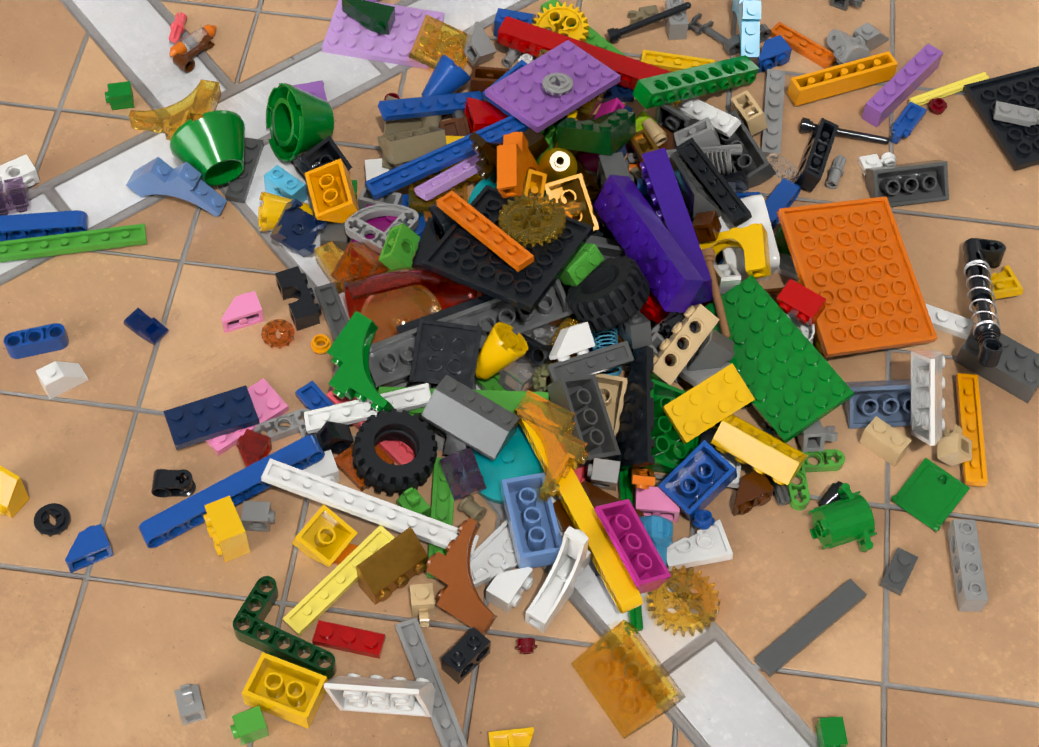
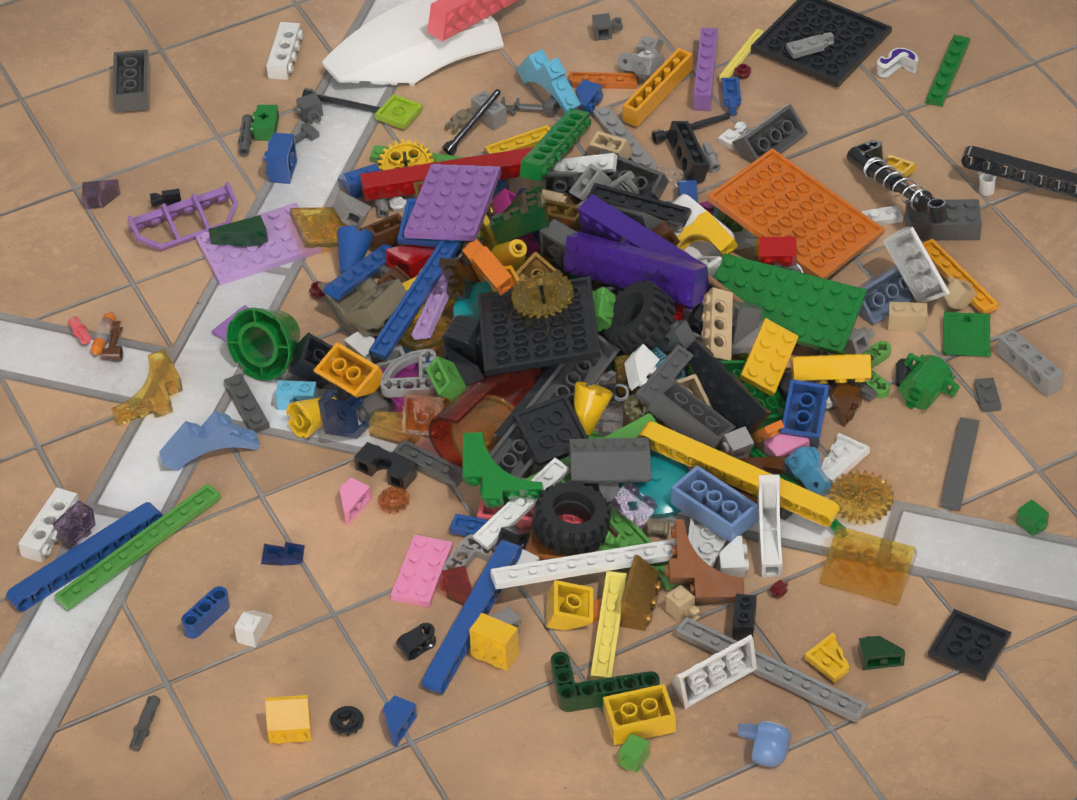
camera: 30 degrees left, 10 degrees down
green brick [105,81,135,110] -> none
dark blue plate [163,385,260,450] -> none
green cone [169,110,245,186] -> none
light grey brick [175,683,207,725] -> none
light orange plate [311,334,331,354] -> none
red plate [312,620,386,659] -> none
orange plate [436,191,534,272] -> none
clear yellow arch [517,390,589,502] -> none
light grey gear [542,73,573,96] -> none
dark pink slope [594,499,671,594] -> none
blue plate [693,510,715,530] -> none

